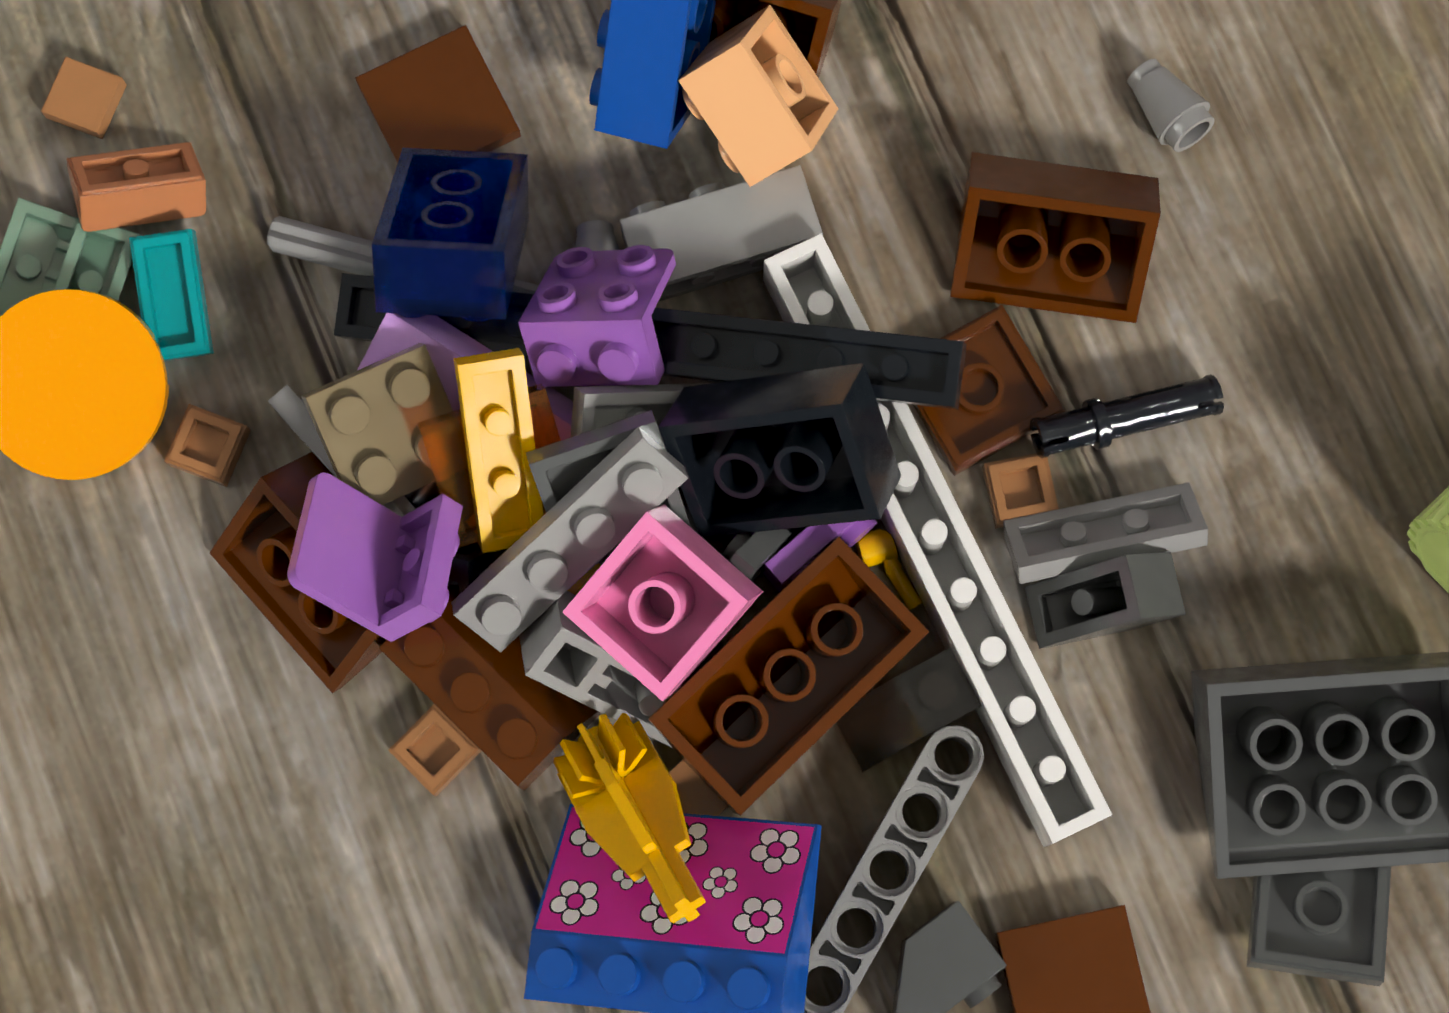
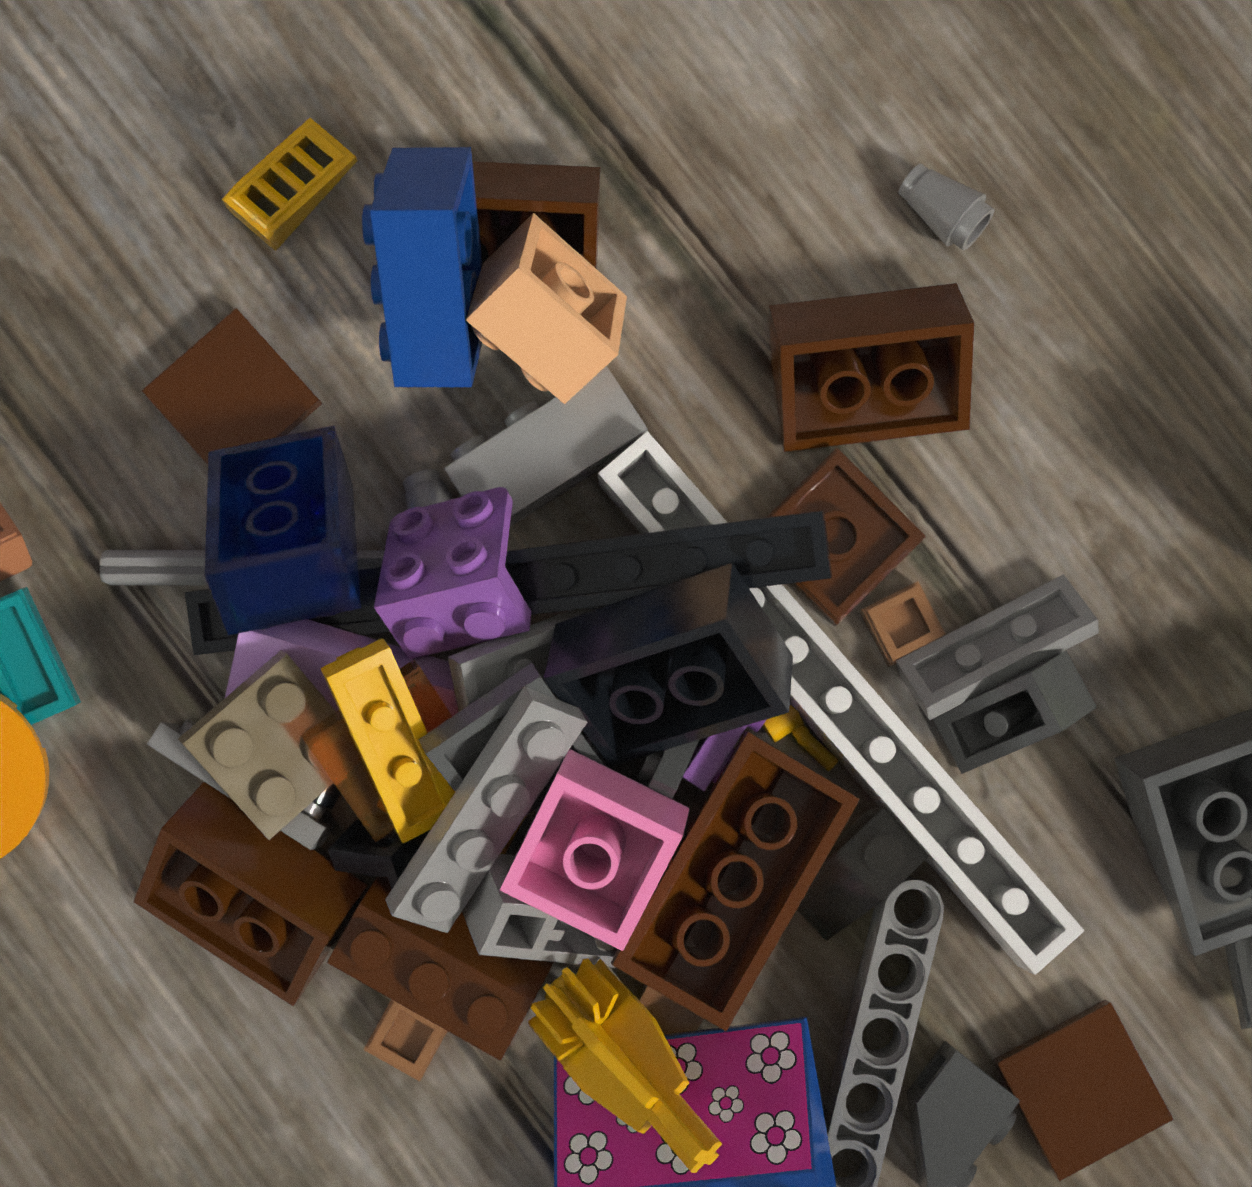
camera: 20 degrees left, 5 degrees up
medium nougat tile [164,404,251,487] -> none
medium lavender bracket [287,472,463,642] -> none
black pin [1030,374,1224,458] -> none

